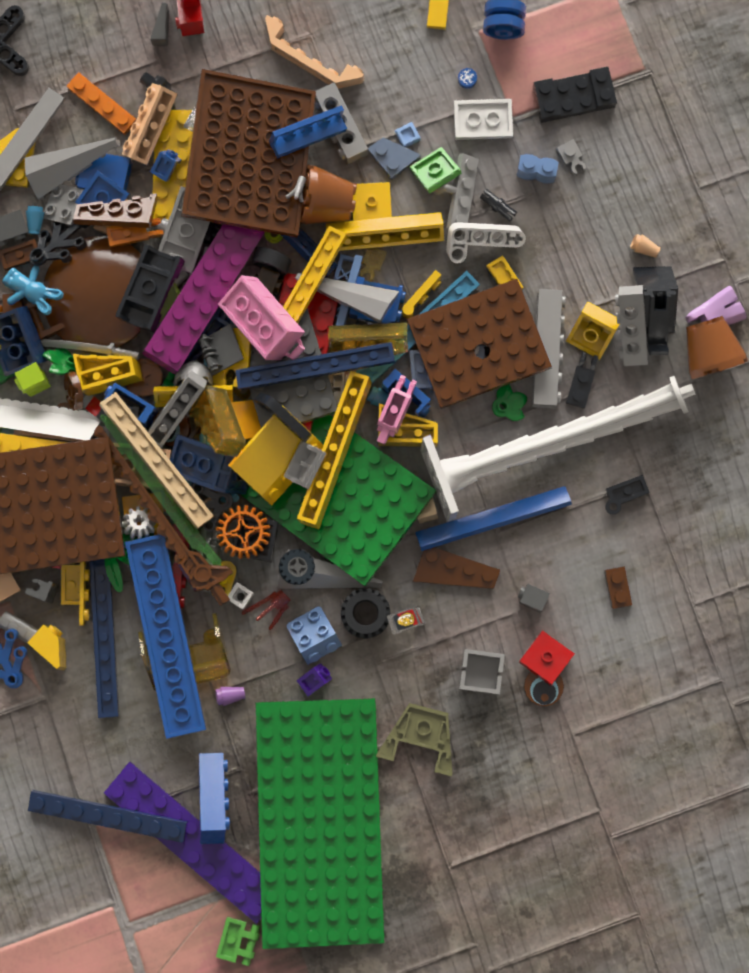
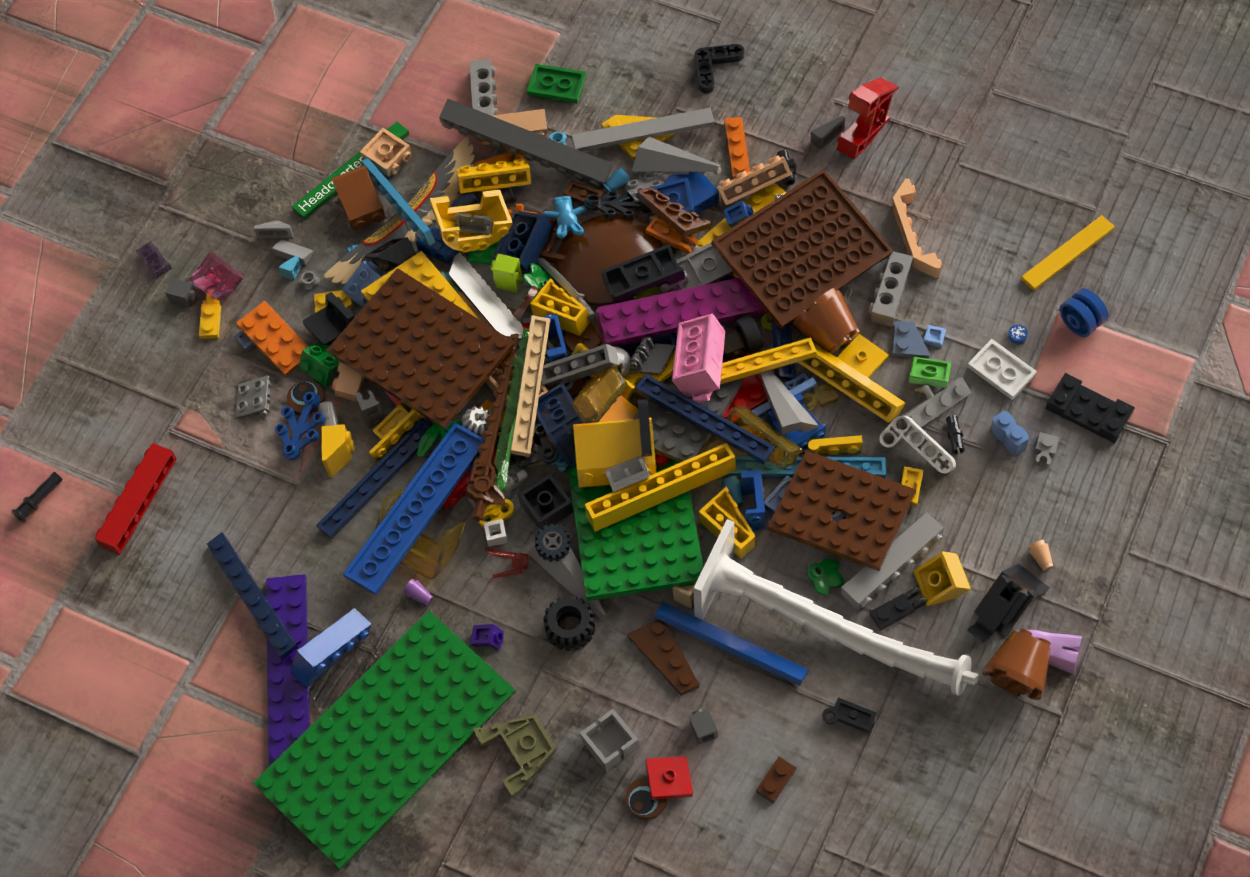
camera: 50 degrees right, 20 degrees down
orange gear [216,505,270,559] -> none
bright green plate [216,916,260,966] -> none
blue fence [269,105,347,158] -> none
light grey bar [286,176,306,202] -> none
medium blue bracket [287,607,342,665] -> none
bright pink hinge [377,375,417,445] -> none
slope [387,606,425,635] -> none
light grey brick [615,285,648,366] -> none

